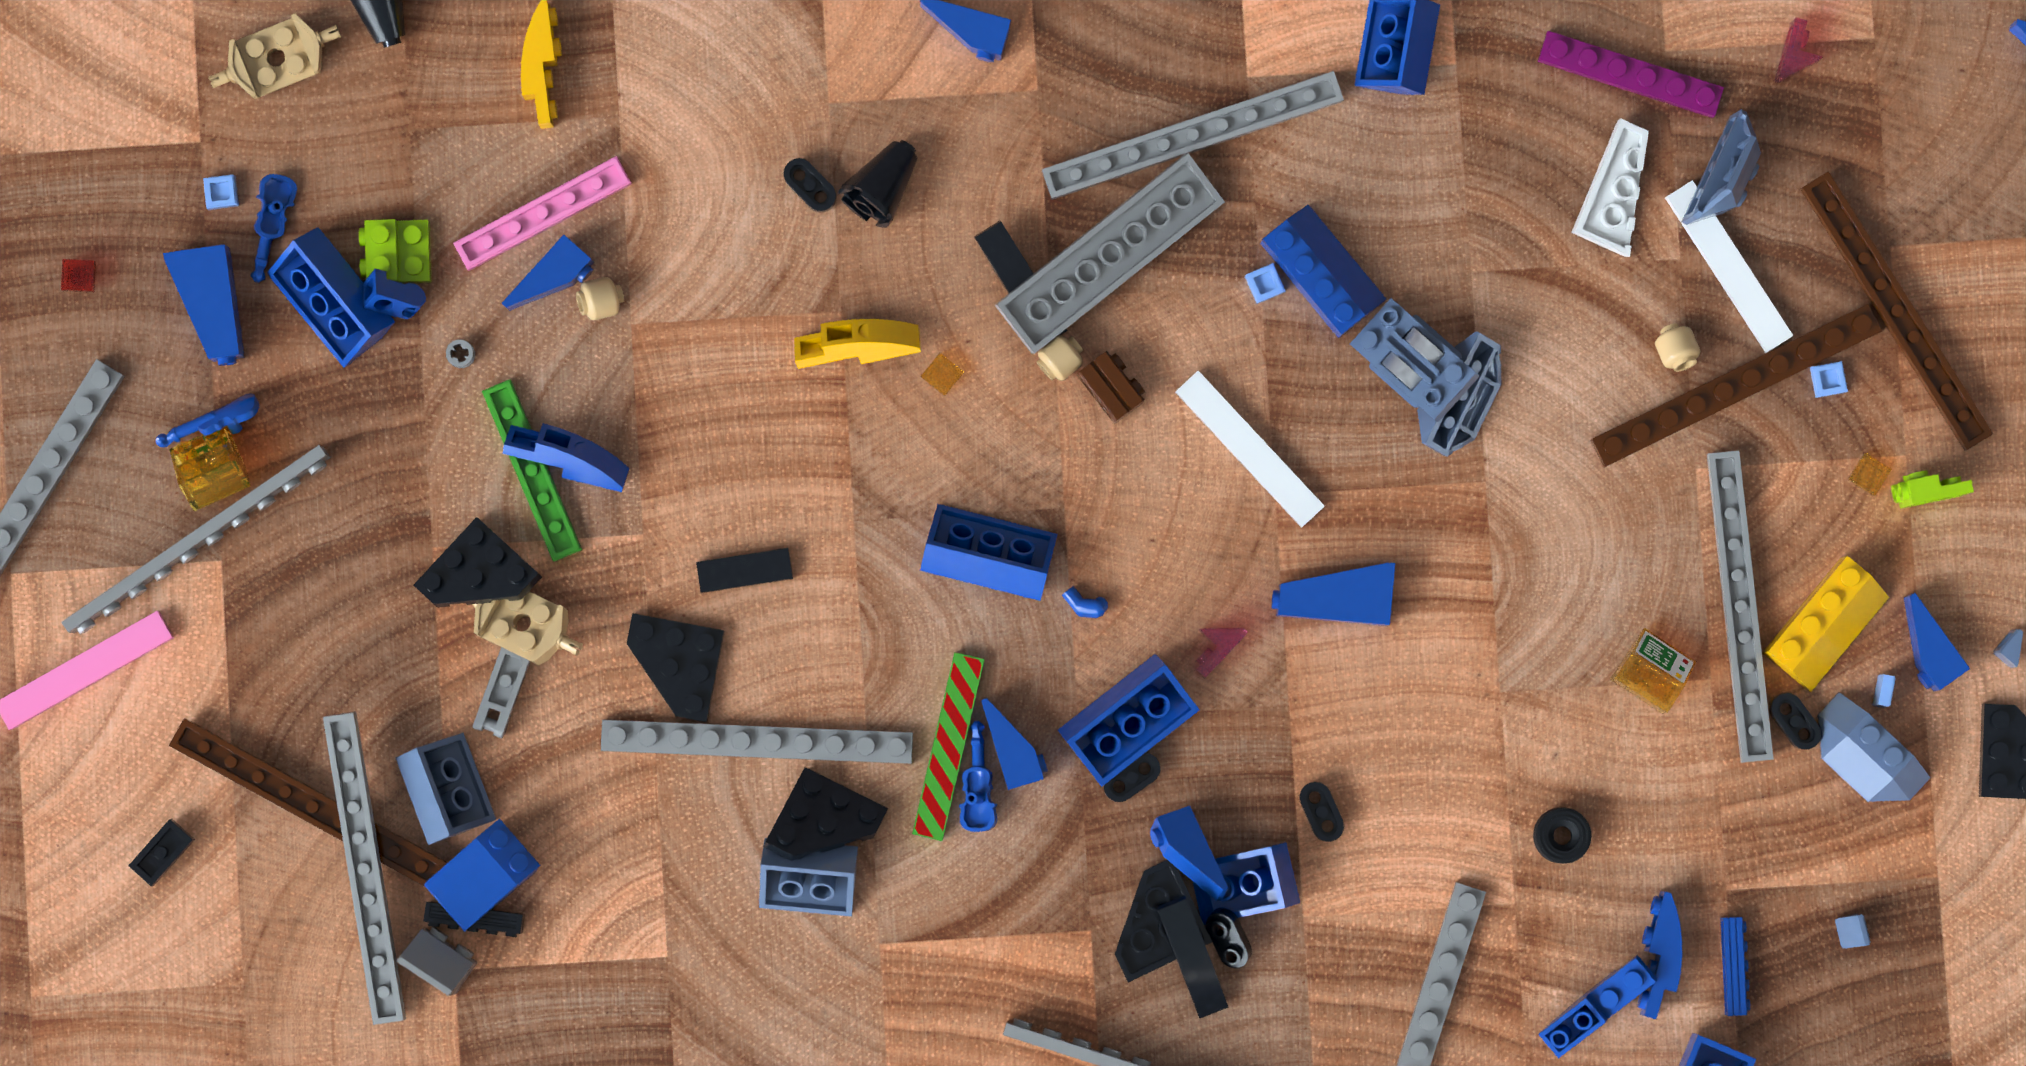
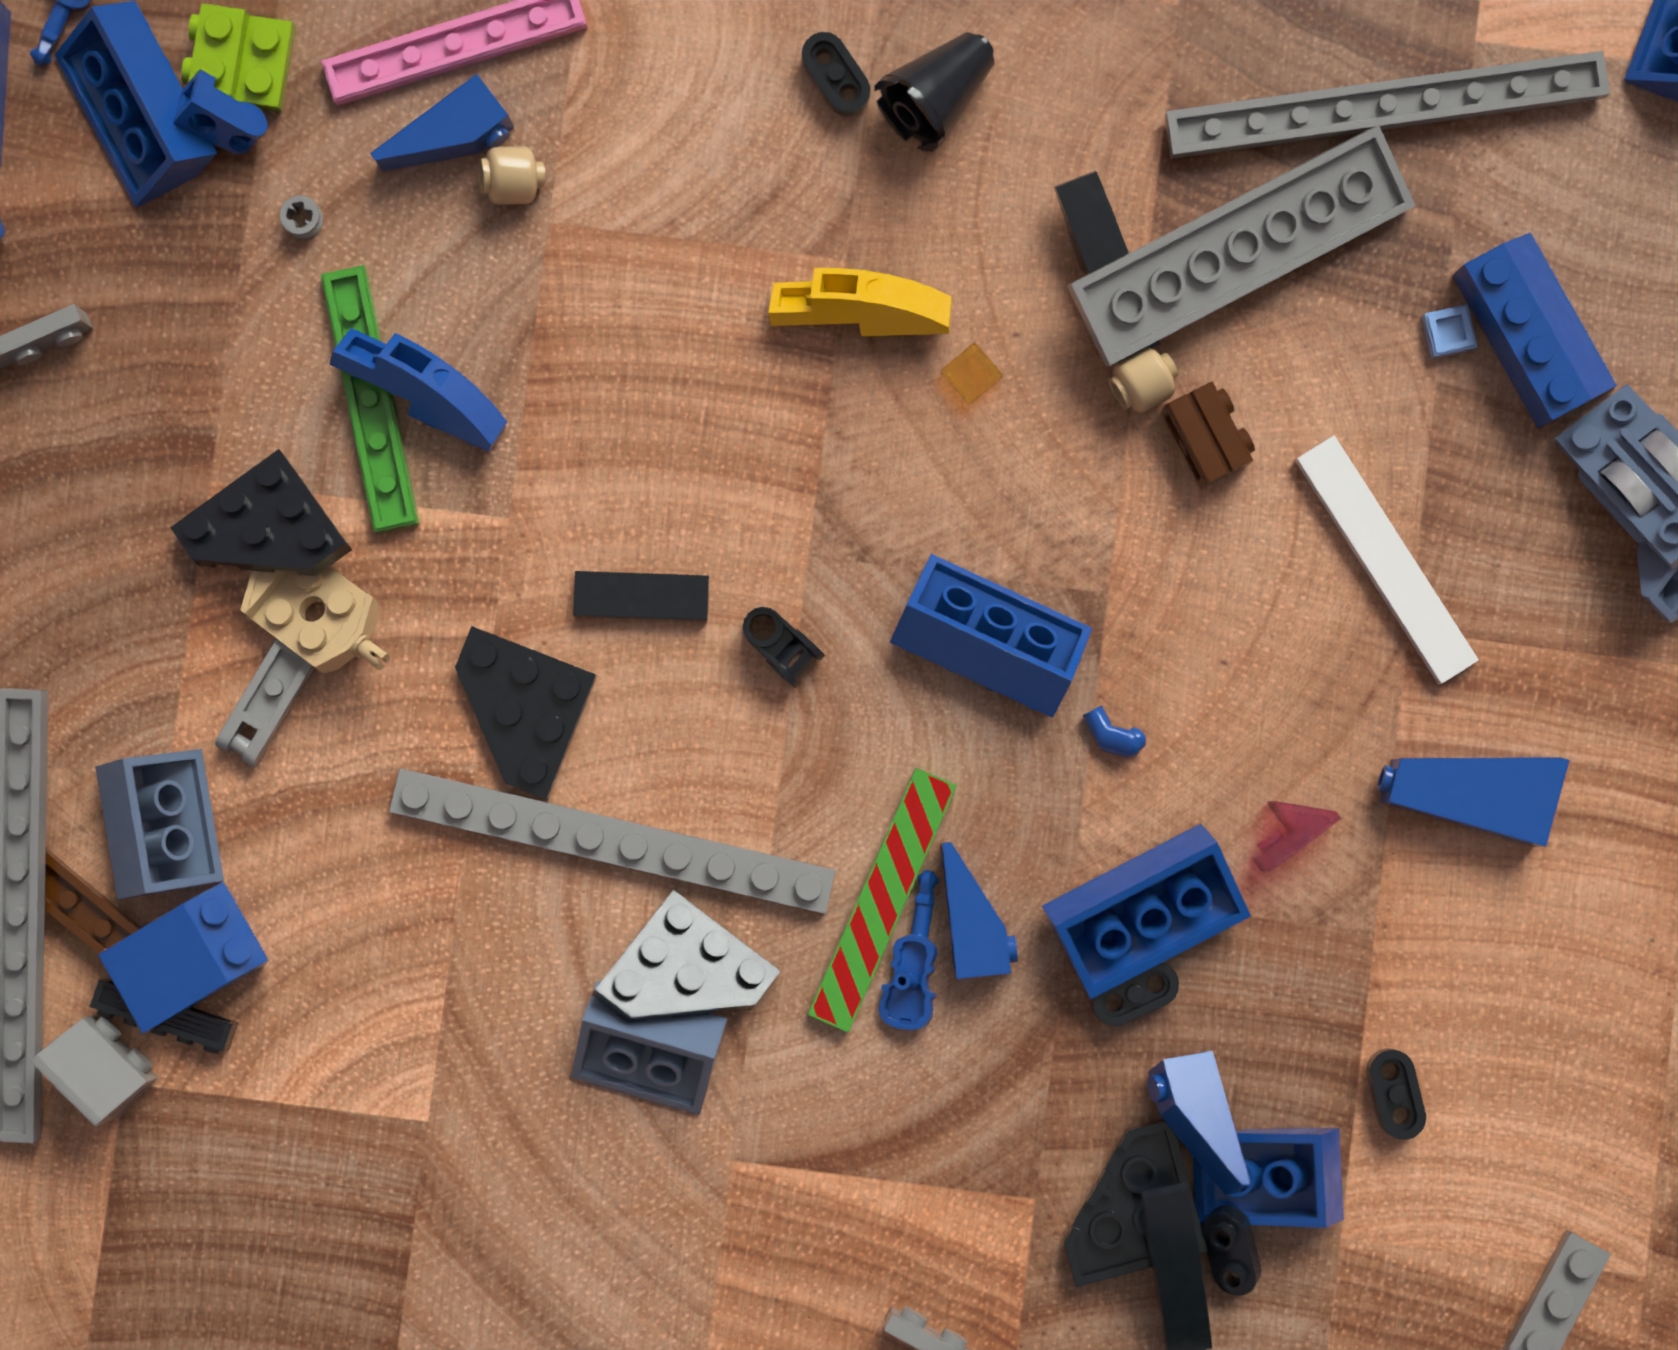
camera: 10 degrees right, 0 degrees up
none -> black piece [743,607,825,688]

